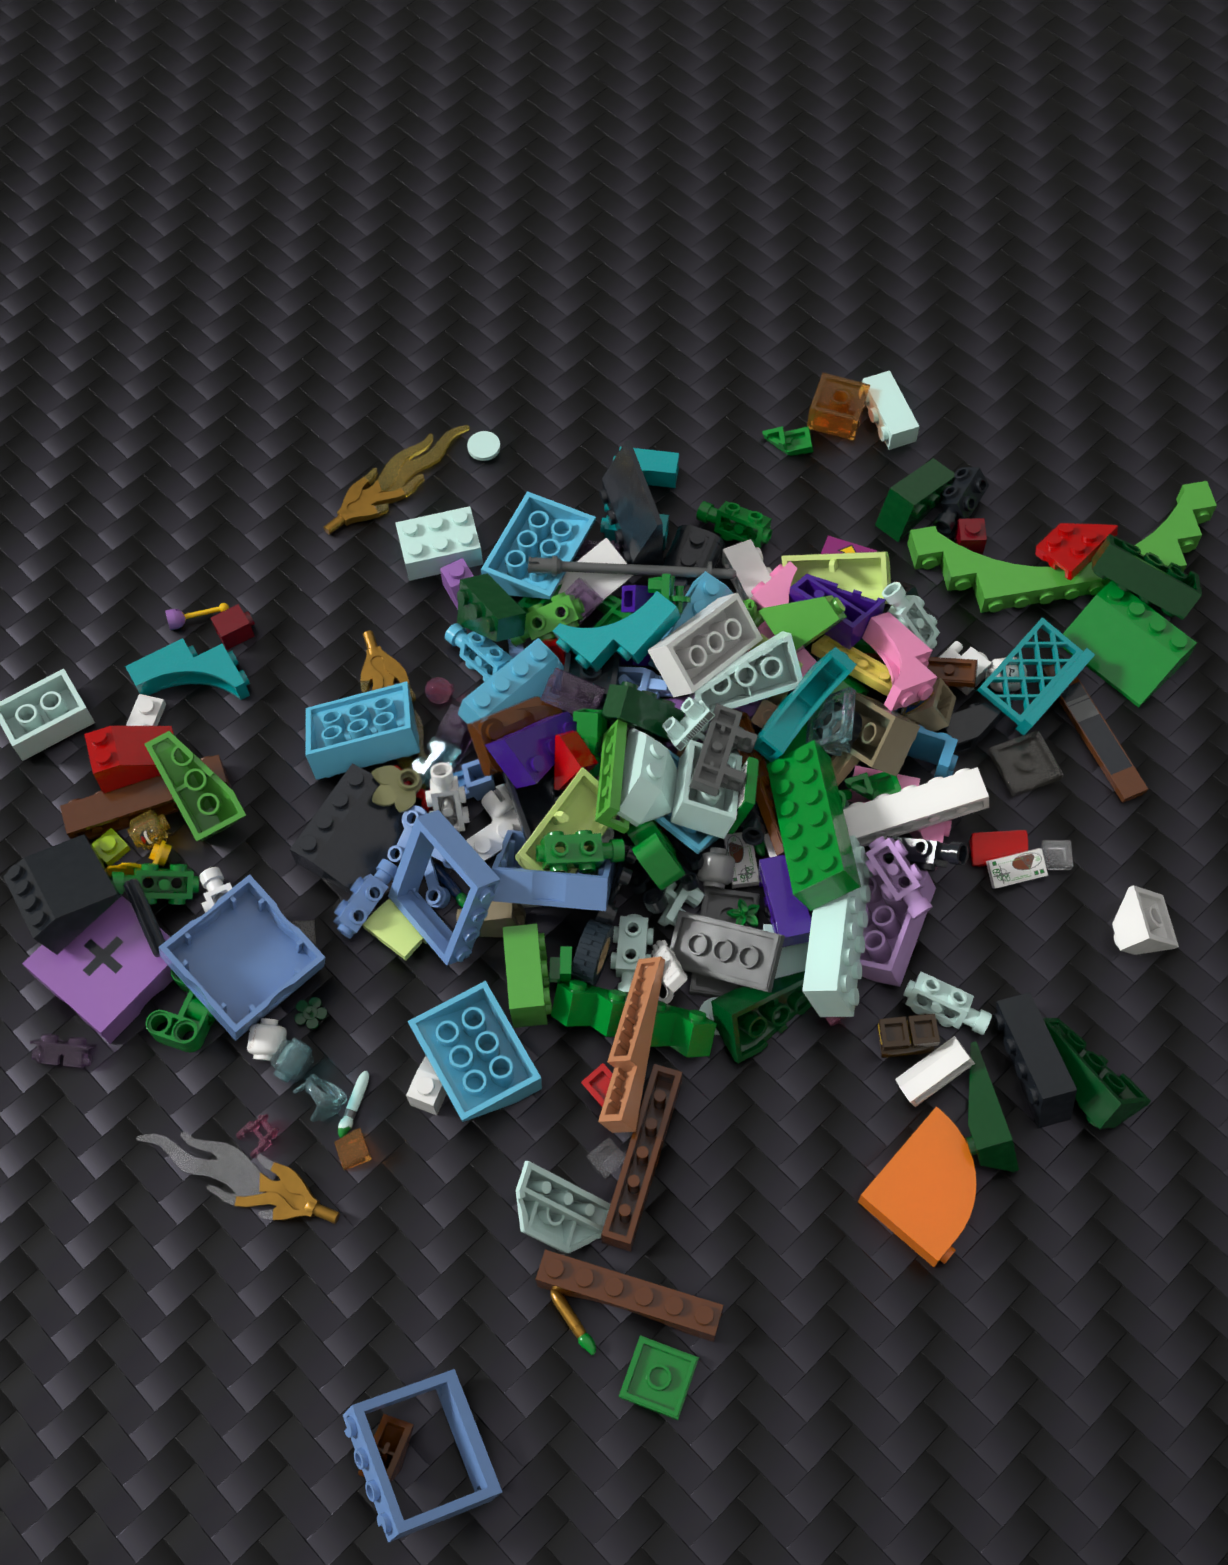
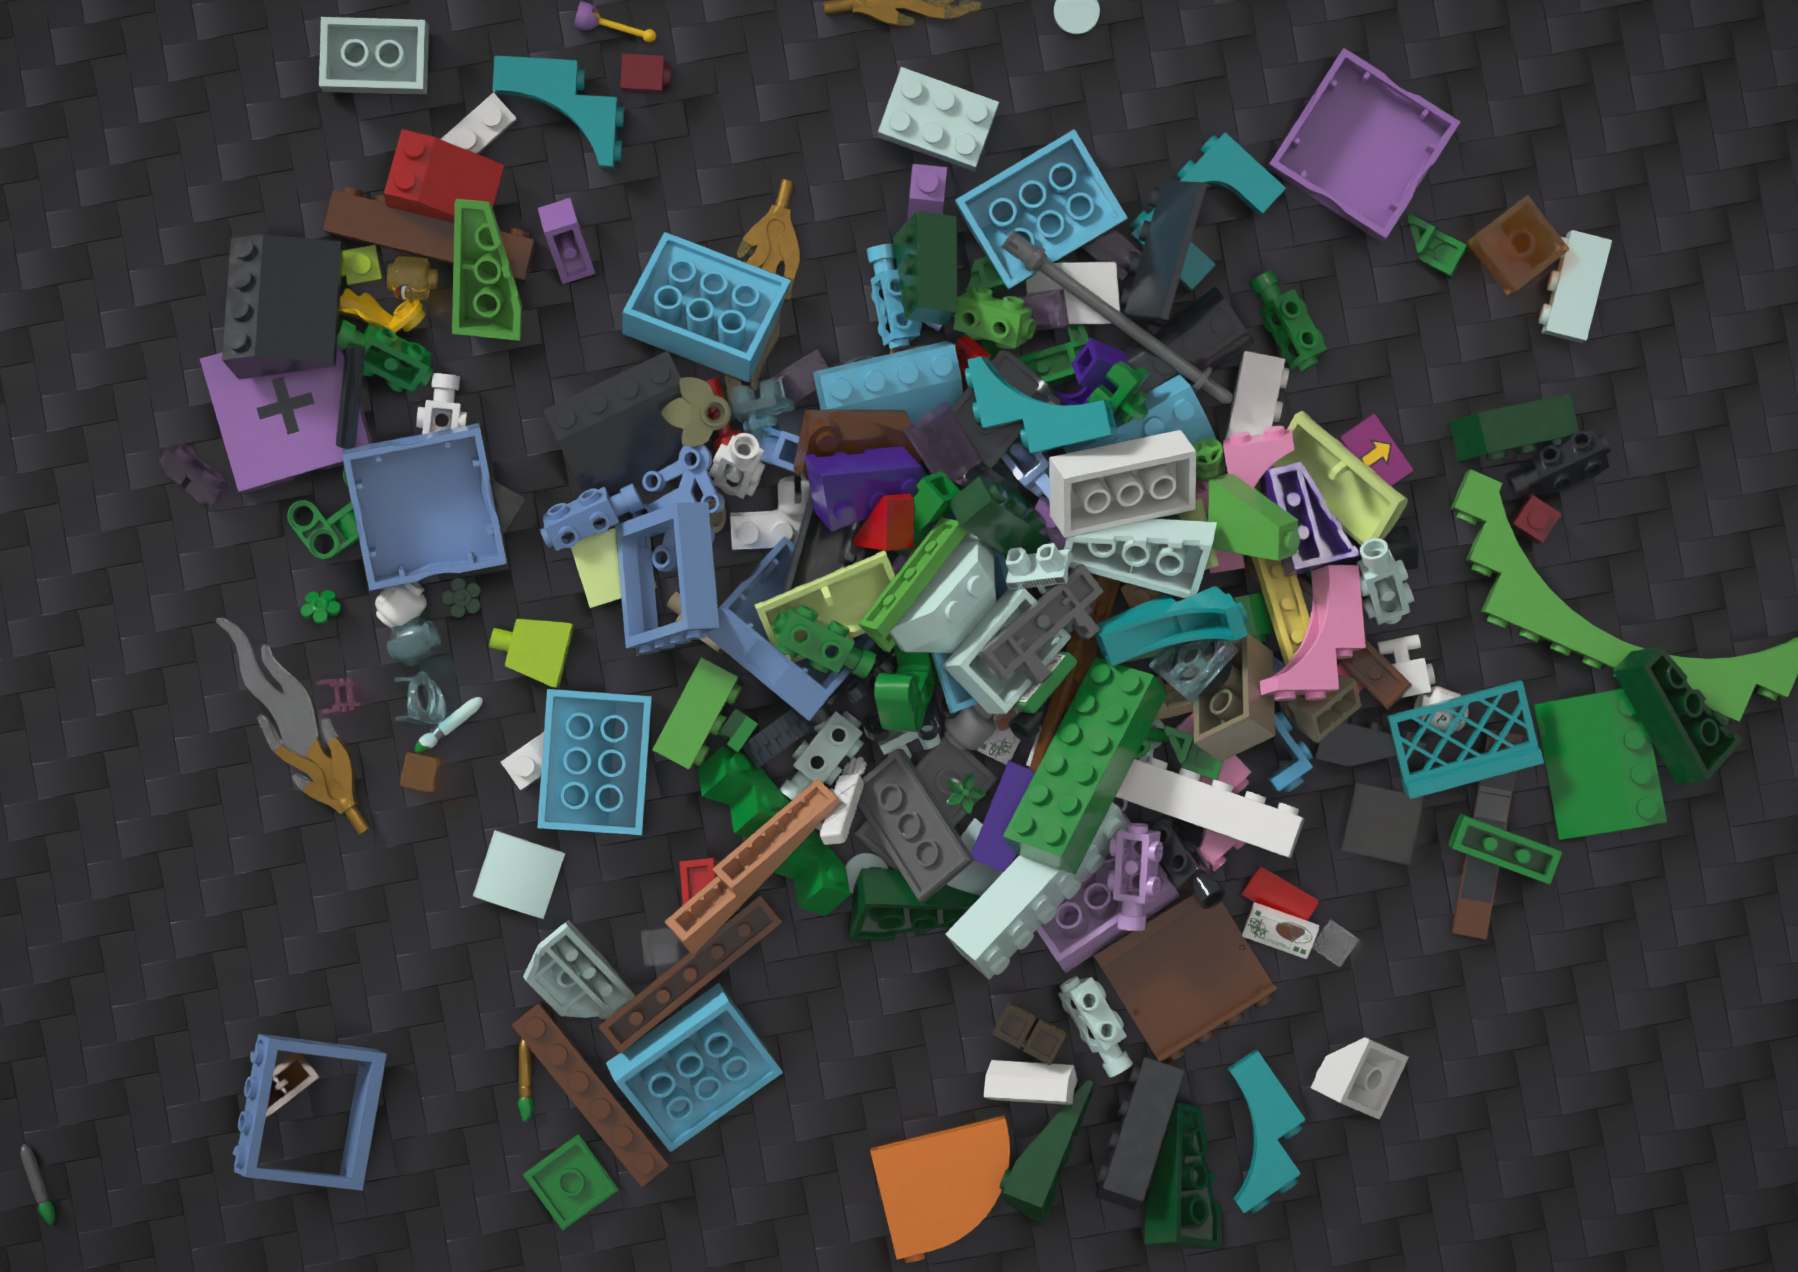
camera: 30 degrees right, 25 degrees up
clear pink plate [425,677,454,704] -> none
red wing [1035,523,1118,580] -> none
none -> green plant [301,590,341,624]
none -> light aqua slope [473,830,565,919]
none -> lime torso [489,619,574,688]
none -> medium lavender slope [538,198,595,284]
none -> medium azure slope [606,983,783,1152]
none -> reddish brown panel [1093,892,1277,1063]
none -> teal arch [1227,1049,1306,1214]
none -> medium lavender tile [1266,48,1460,243]
none -> green brick [1448,813,1562,884]

